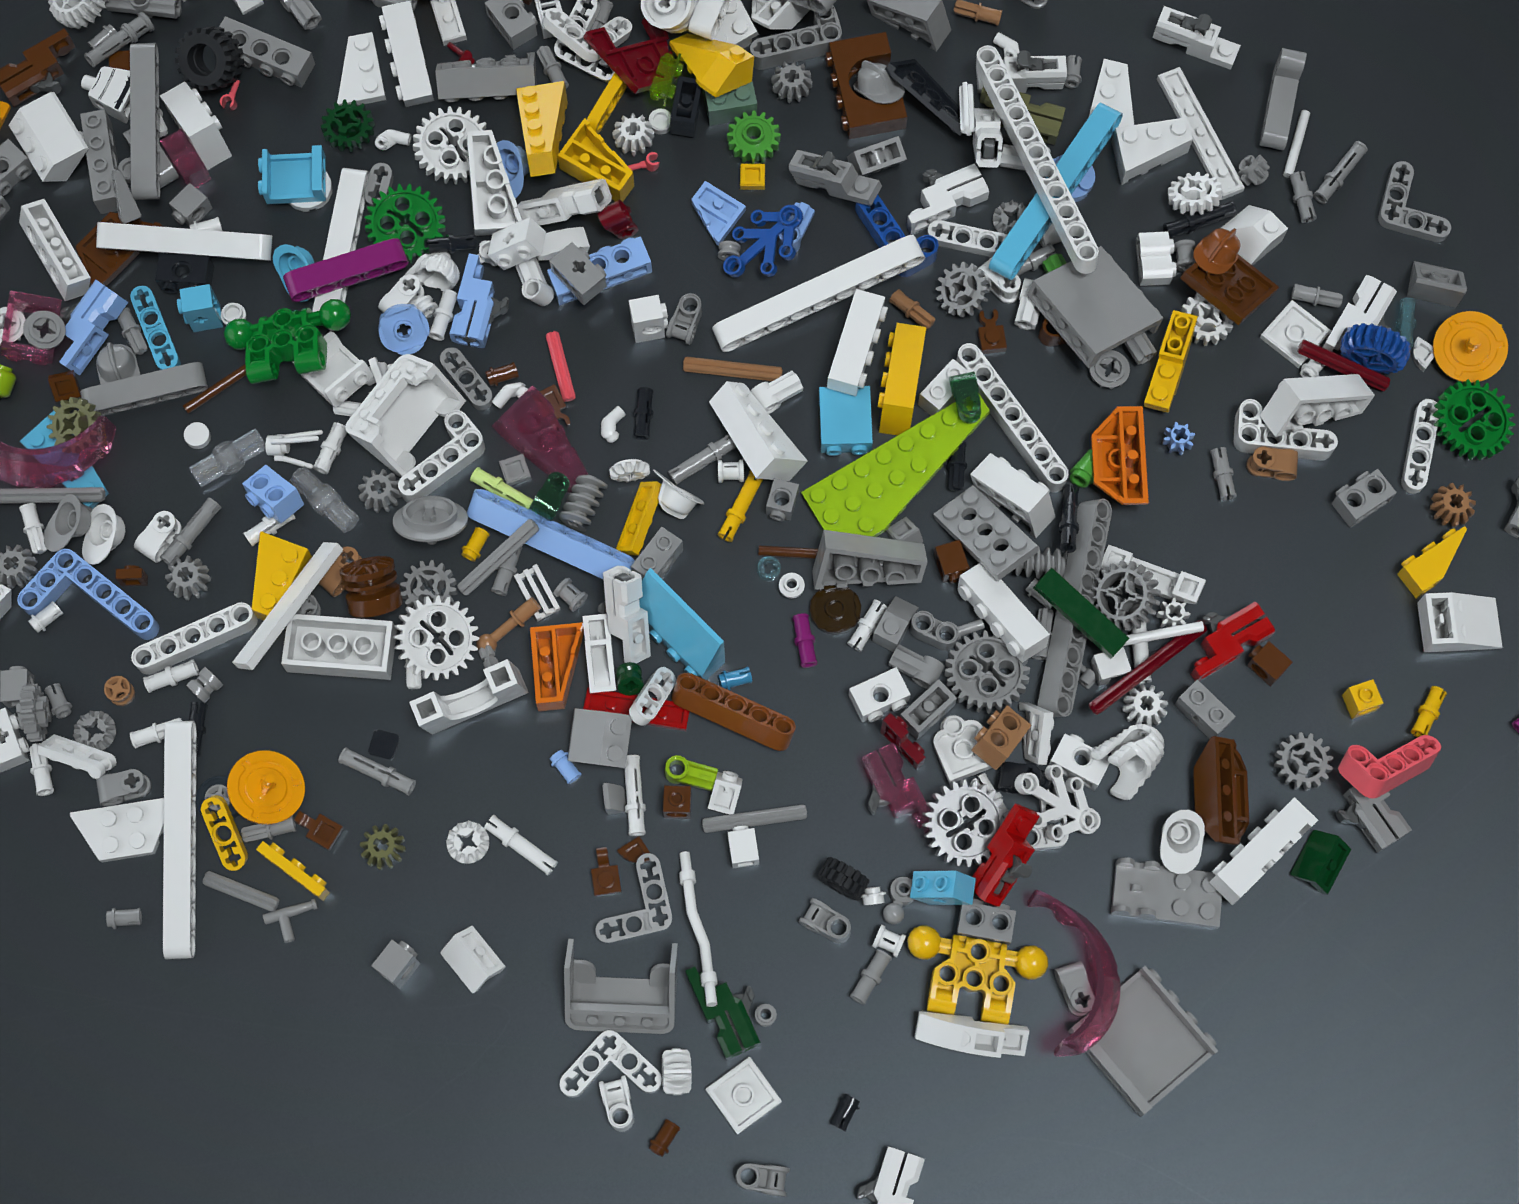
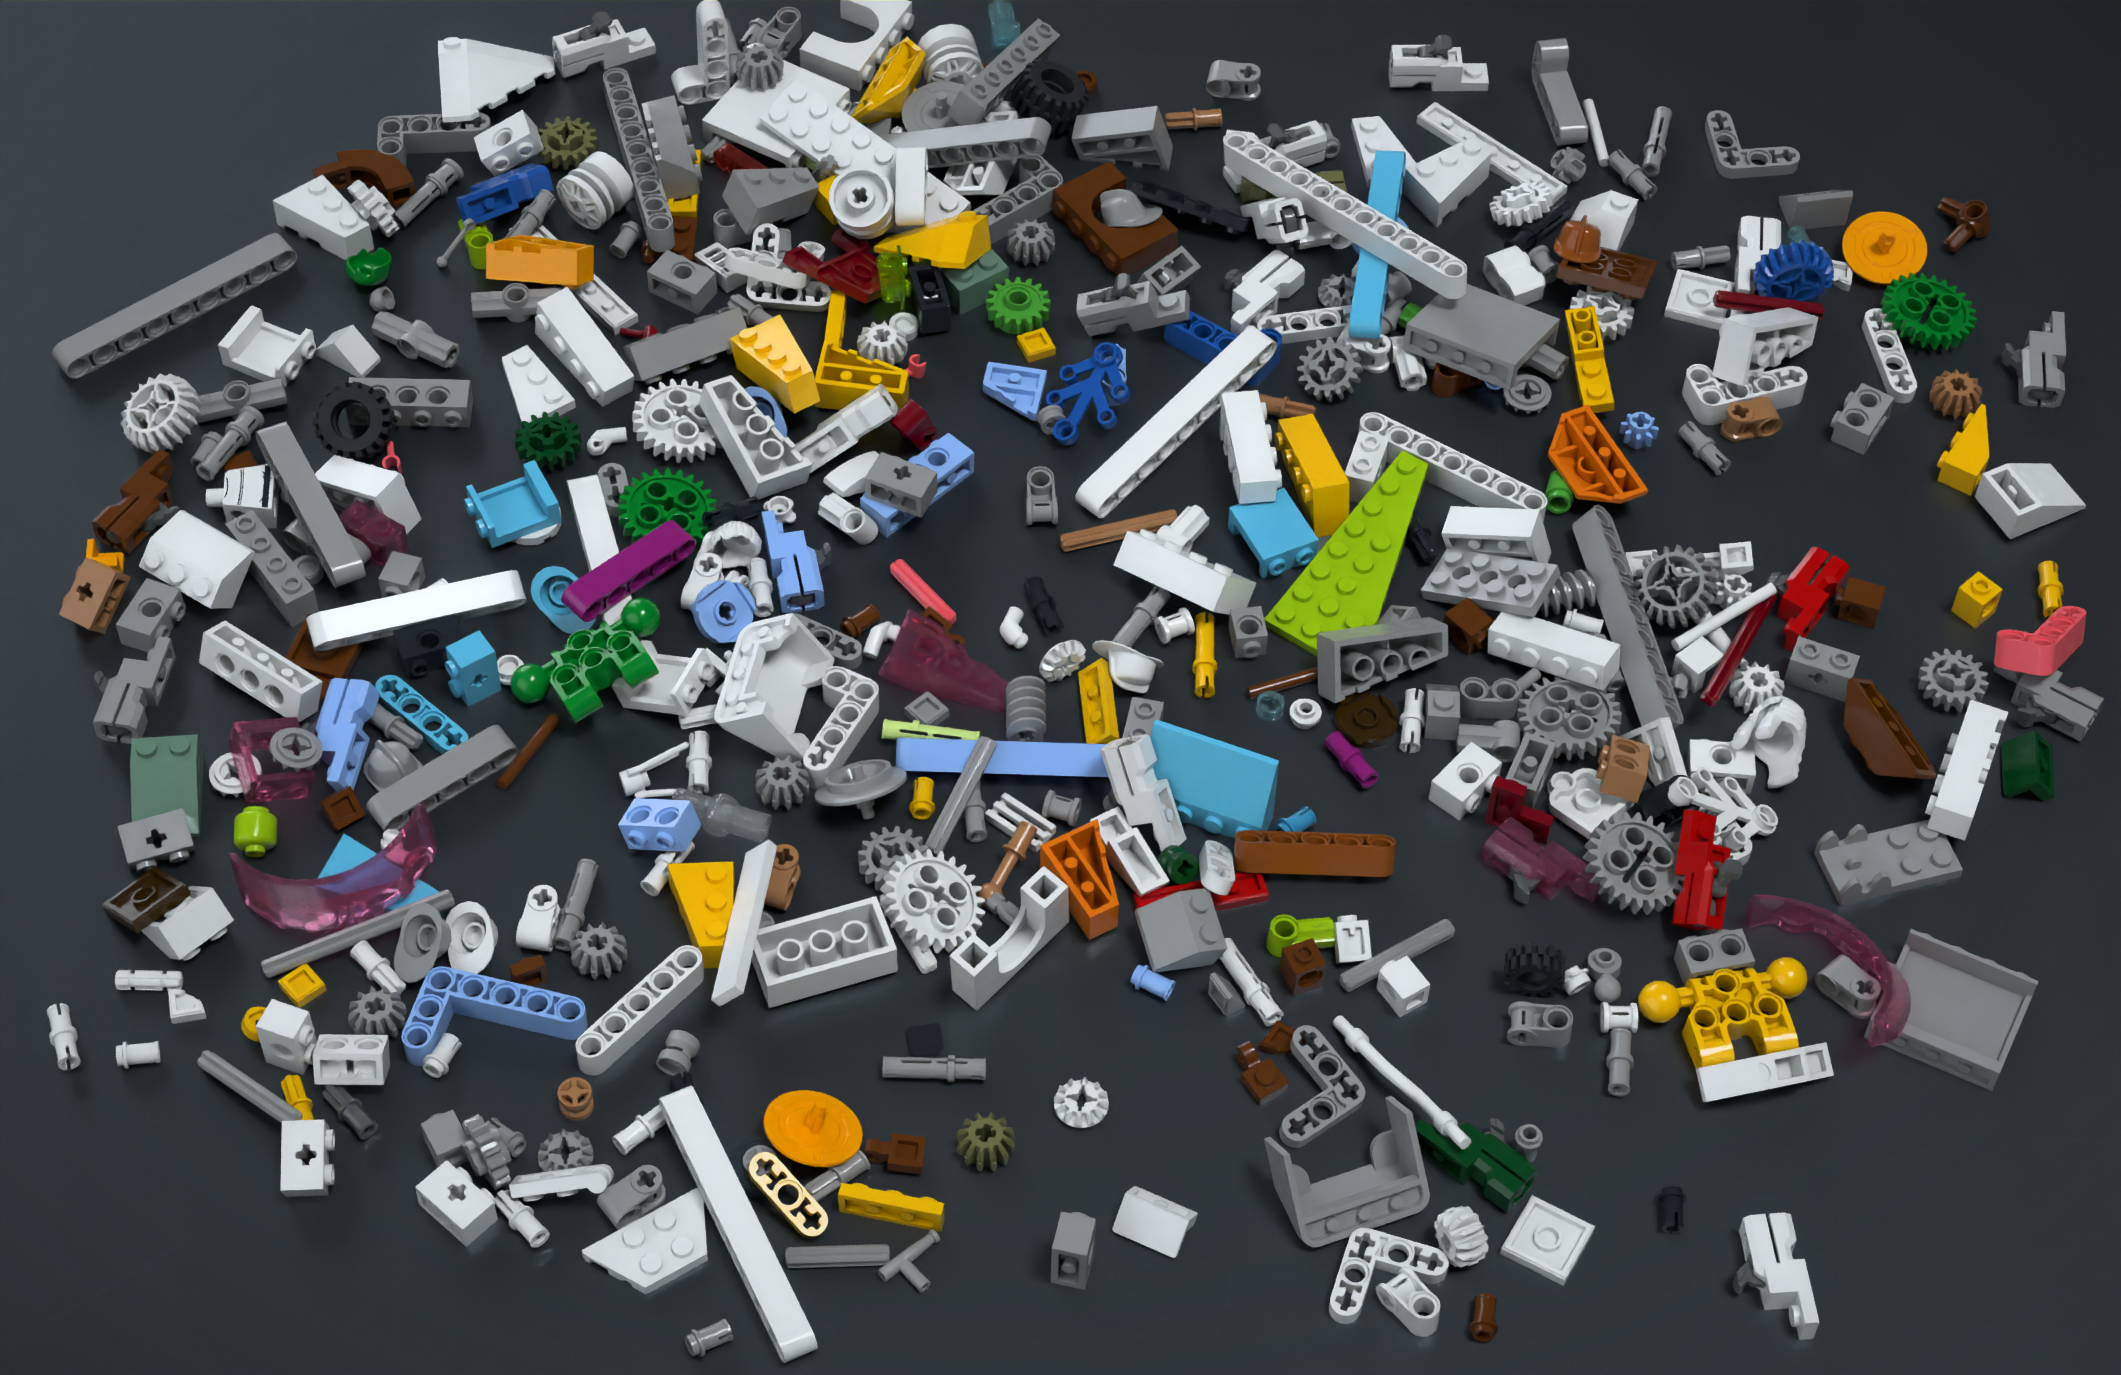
camera: 25 degrees left, 20 degrees down
olive gear [47,397,103,454] -> none
light grey slope [112,169,141,224] -> none
white pin [143,659,199,693] -> none
white tile [184,422,211,449] -> none
clear piece [189,428,266,488] -> none
reddish brown wheel [340,556,403,618] -> none
white pin [484,815,558,876] -> none
white brick [488,217,546,270] -> none
clear green piece [529,472,570,521] -> none
white brick [629,295,668,343] -> none
light grey piece [735,1163,790,1197] -> none
medium azure brick [910,871,976,905] -> none
clear green piece [949,371,981,424] -> none
white axle [959,82,975,136] -> none
reddish brown plate [978,309,1007,354] -> none
dark green tile [1033,567,1130,659] -> none
black pin [1059,483,1079,553] -> none
white piece [1160,810,1205,874] -> none

